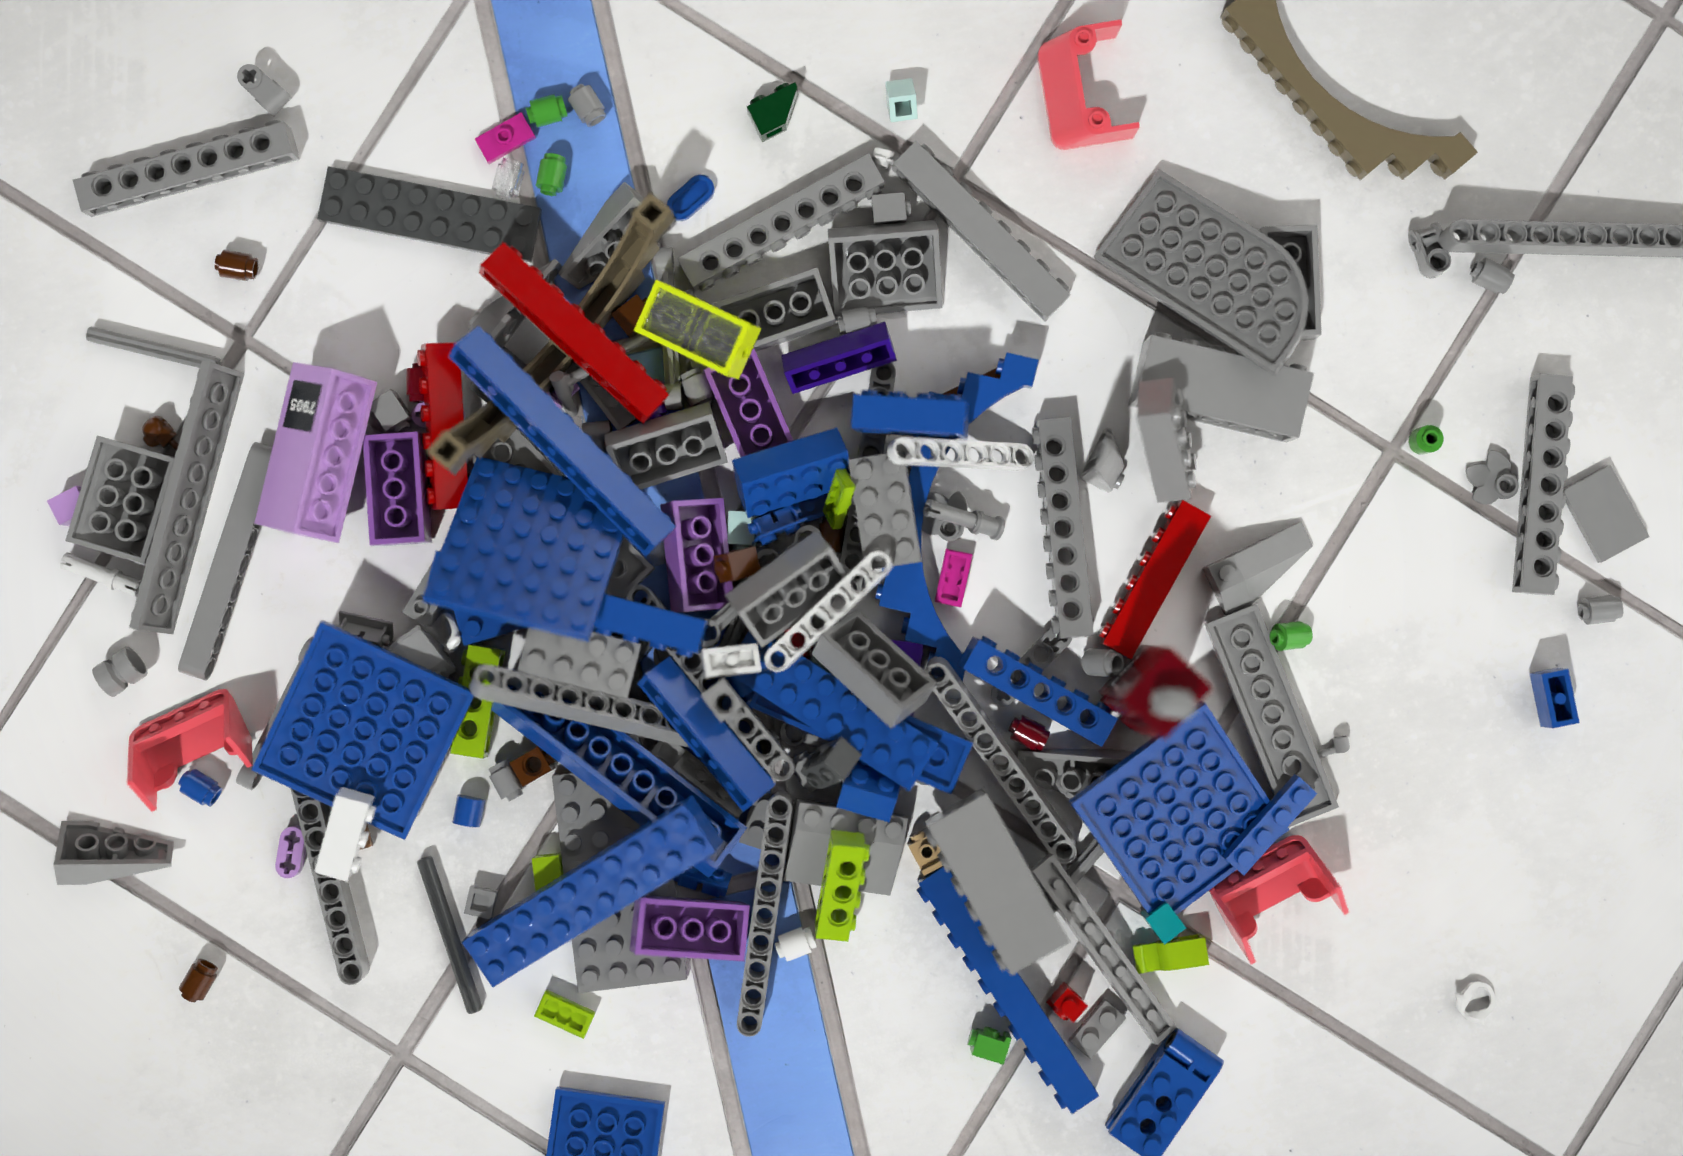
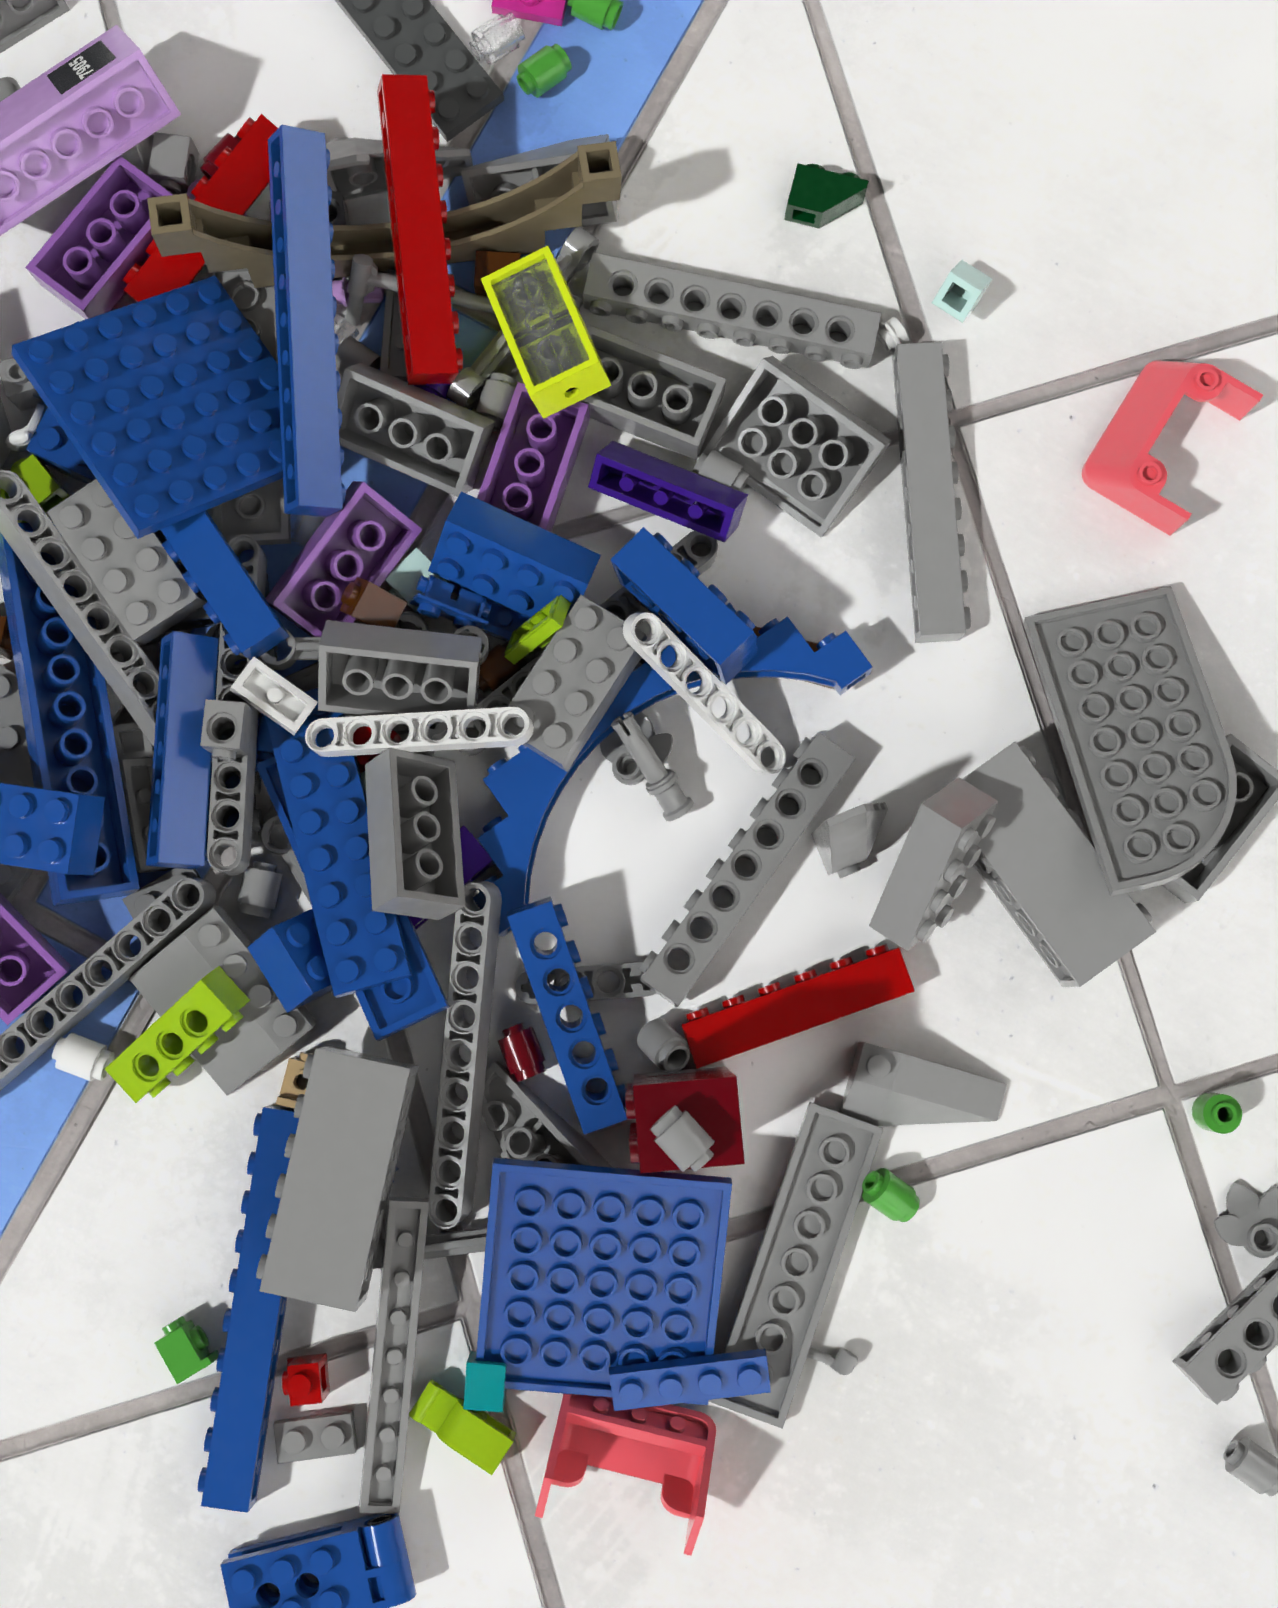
camera: 40 degrees right, 5 degrees down
light grey brick [568,84,606,127] -> none
blue tile [667,175,715,221] -> none
blue hinge [673,866,732,898] -> none
dark grey brick [800,737,862,790] -> none
light grey brick [871,192,911,225] -> none
dark pink plate [934,549,973,608] -> none
blue brick [1529,668,1580,729] -> none

